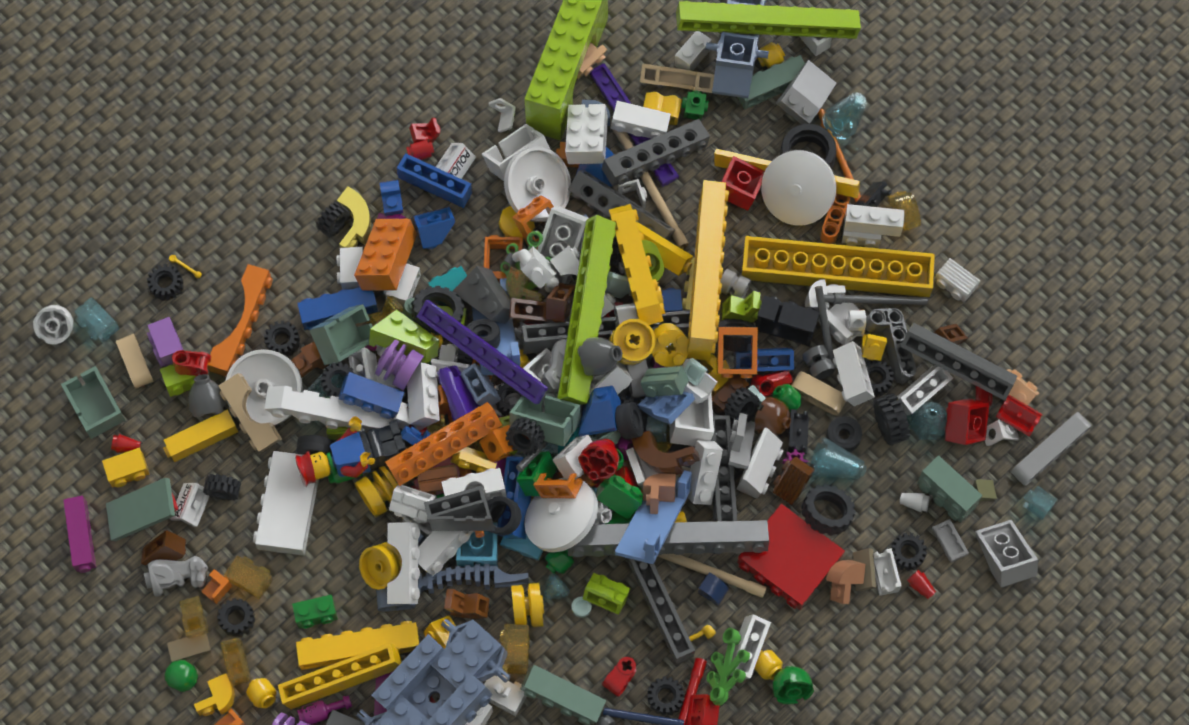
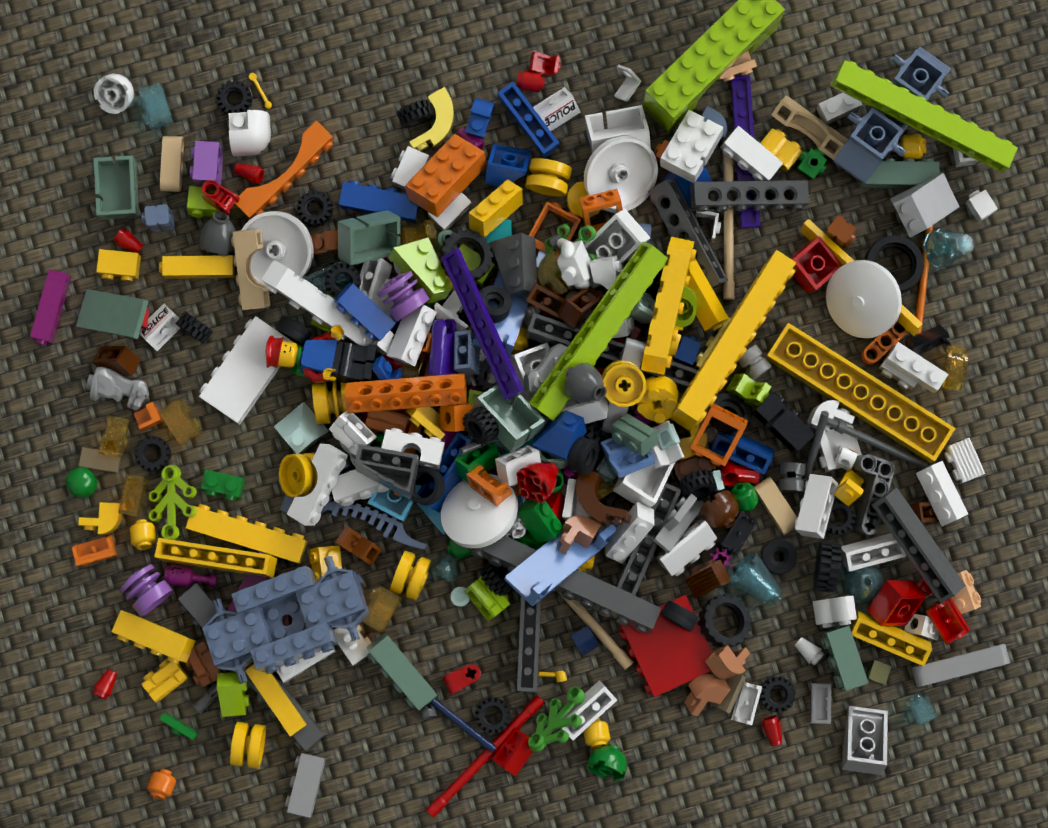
camera: 25 degrees right, 15 degrees up
none -> sand blue brick [142,204,175,233]
none -> lime plant [149,465,197,540]
none -> white brick [229,110,271,157]
none -> red cone [234,162,265,184]
none -> light aqua slope [274,402,329,454]
none -> yellow brick [469,179,523,237]
none -> black tyre [480,562,513,596]
none -> yellow wheel [525,158,572,197]
none -> black tyre [661,600,699,632]
none -> nougat brick [705,645,750,679]
none -> white brick [813,596,857,628]
none -> dark orange brick [825,215,856,249]
none -> yellow brick [850,611,932,666]
none -> white brick [916,461,968,526]
none -> white brick [966,189,998,222]

